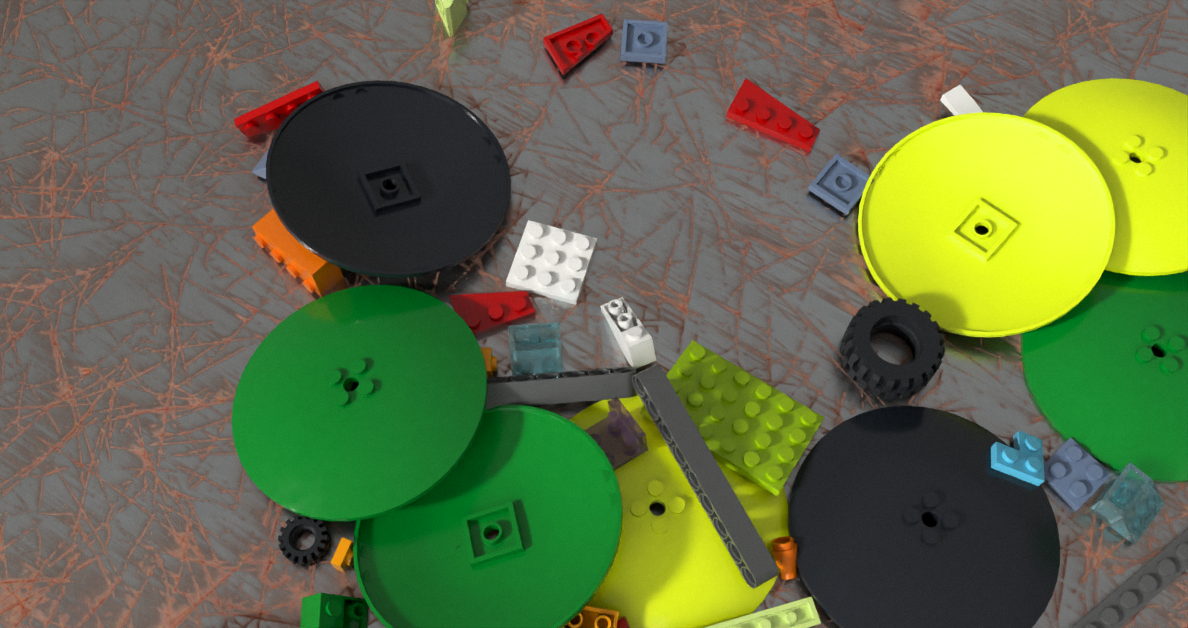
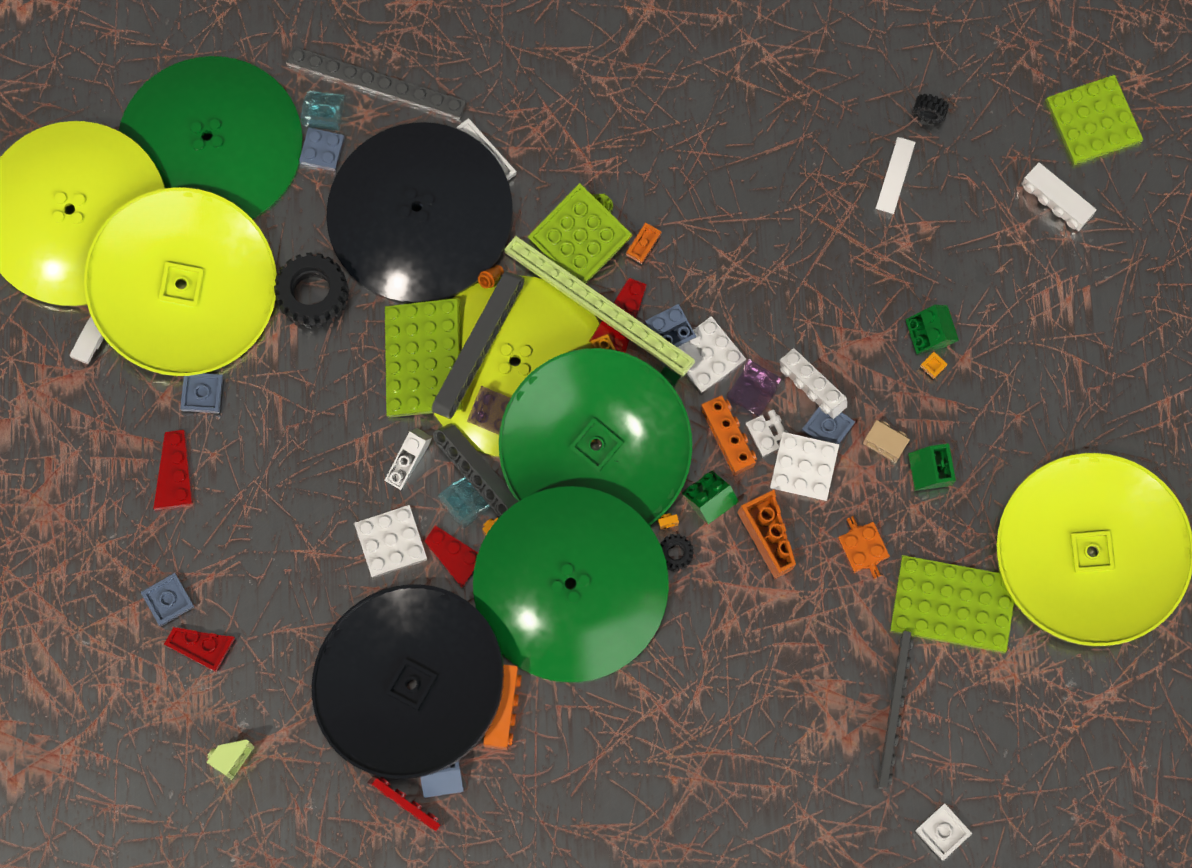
camera: 125 degrees left, 10 degrees up
medium azure plate [991,431,1045,486] -> none

